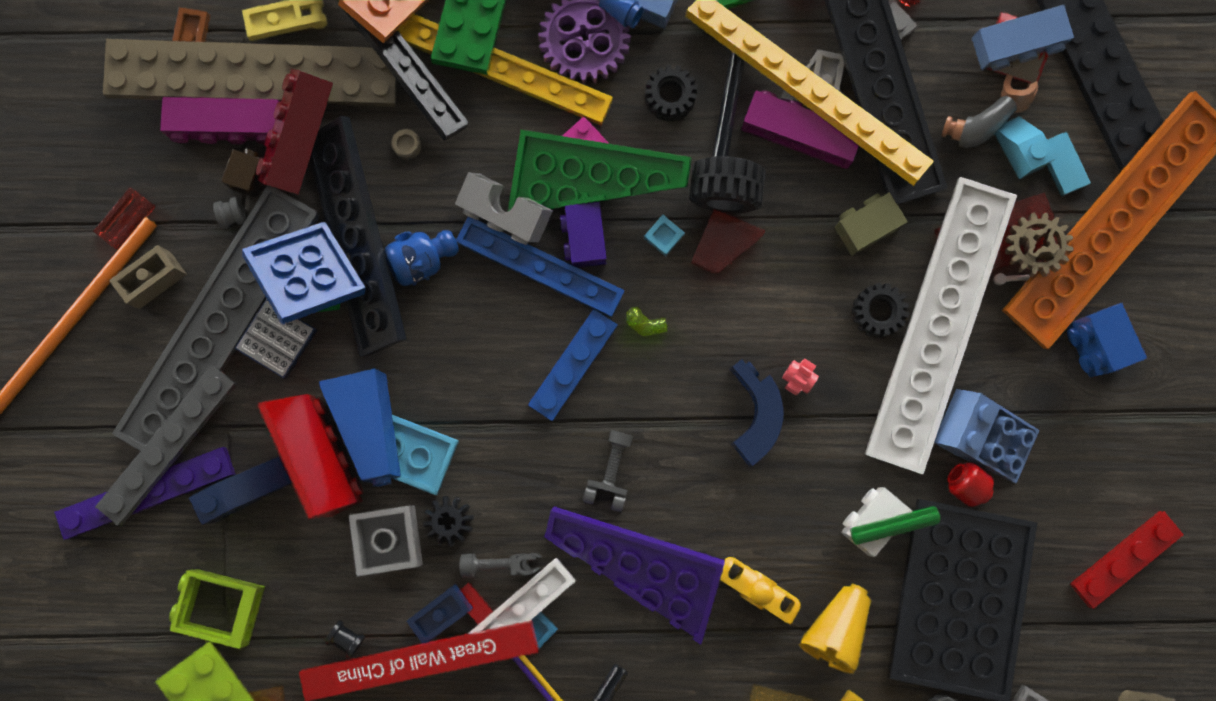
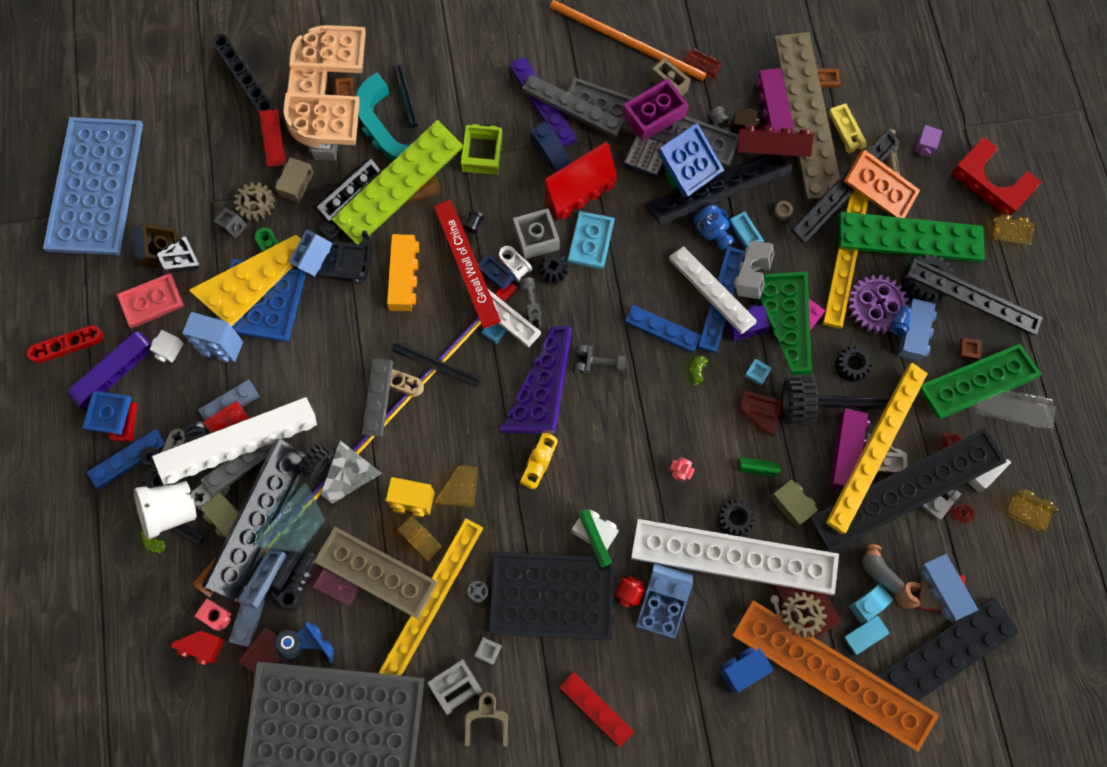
camera: 80 degrees right, 10 degrees down
blue slope [319,369,401,487] -> none
dark blue arch [730,359,783,467] -> none
yellow cone [799,584,871,674] -> none
none -> white piece [499,246,532,282]
none -> magenta brick [622,78,689,142]
none -> white plate [669,247,756,334]
none -> medium azure tile [728,211,764,249]
none -> green slope [738,457,781,477]

